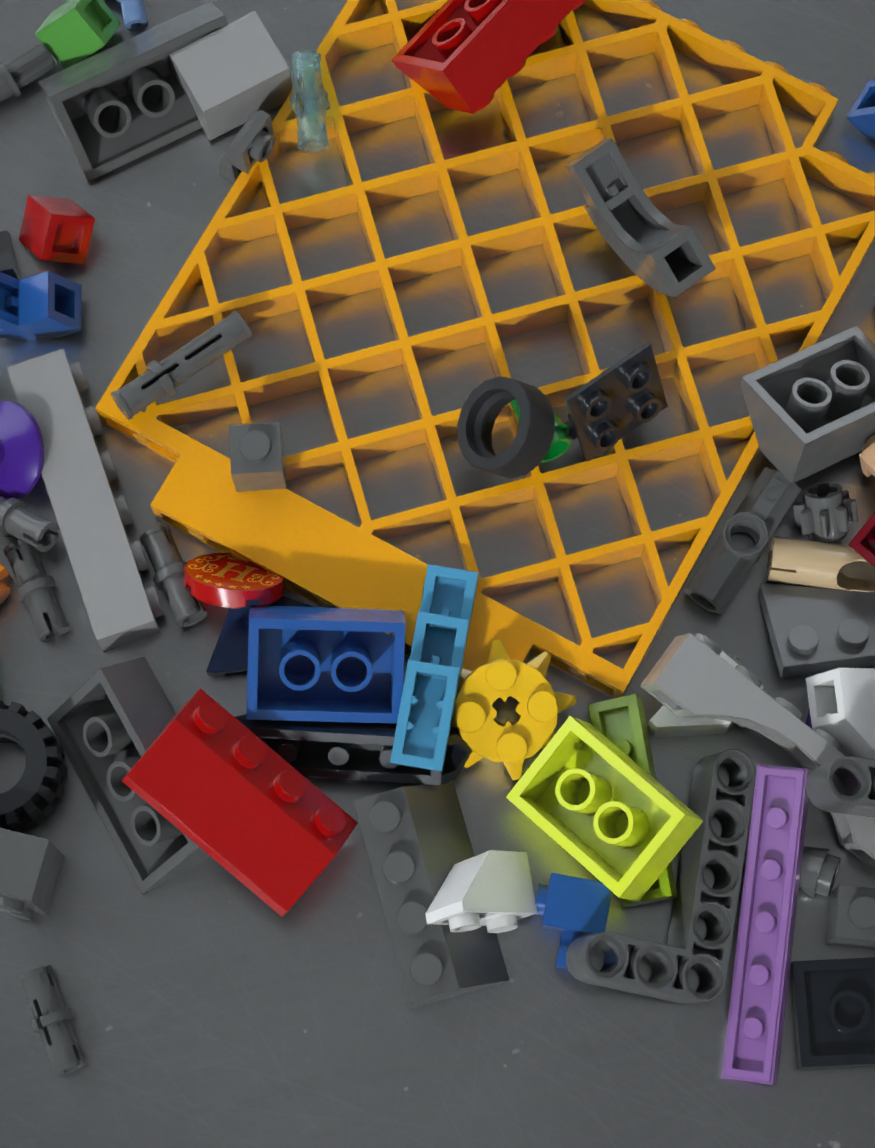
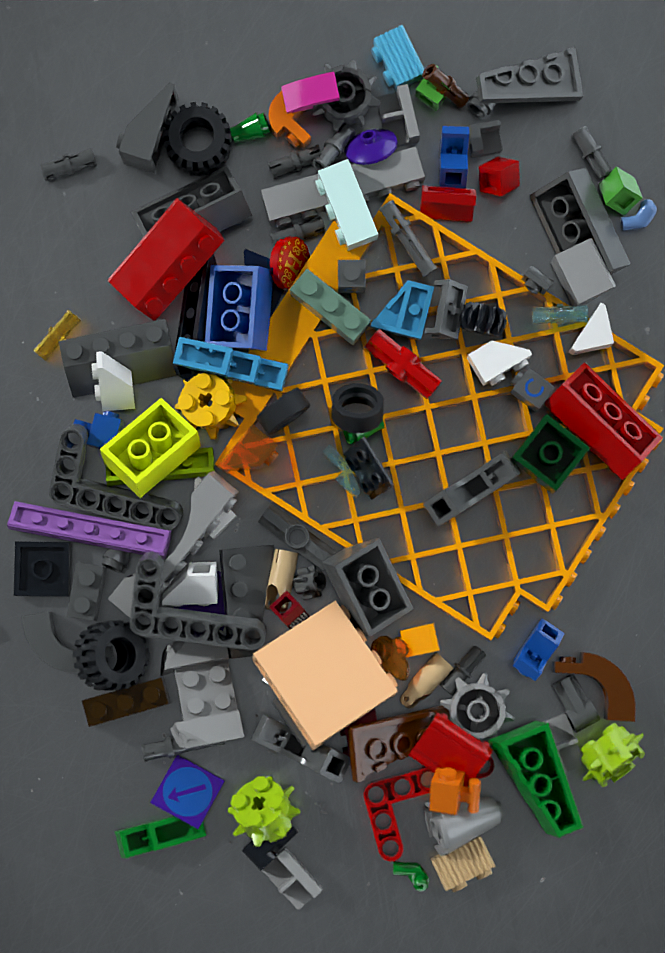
camera: 90 degrees right, 10 degrees up
none -> clear yellow pin [33,310,81,361]
none -> clear orange slope [217,424,279,472]
none -> black tyre [257,388,310,435]
none -> sand green brick [290,269,371,346]
none -> light aqua brick [315,159,378,251]
none -> clear light blue slope [322,444,360,499]
none -> red piece [364,329,442,399]
none -> dark azure wing [370,280,434,341]
none -> red panel [420,185,476,222]
none -> dark grey hinge [424,279,468,339]
none -> black gear [461,302,507,337]
none -> white slope [467,341,532,386]
none -> dark grey brick [510,368,555,412]
none -> dark green brick [511,414,590,494]
none -> white slope [569,303,614,355]

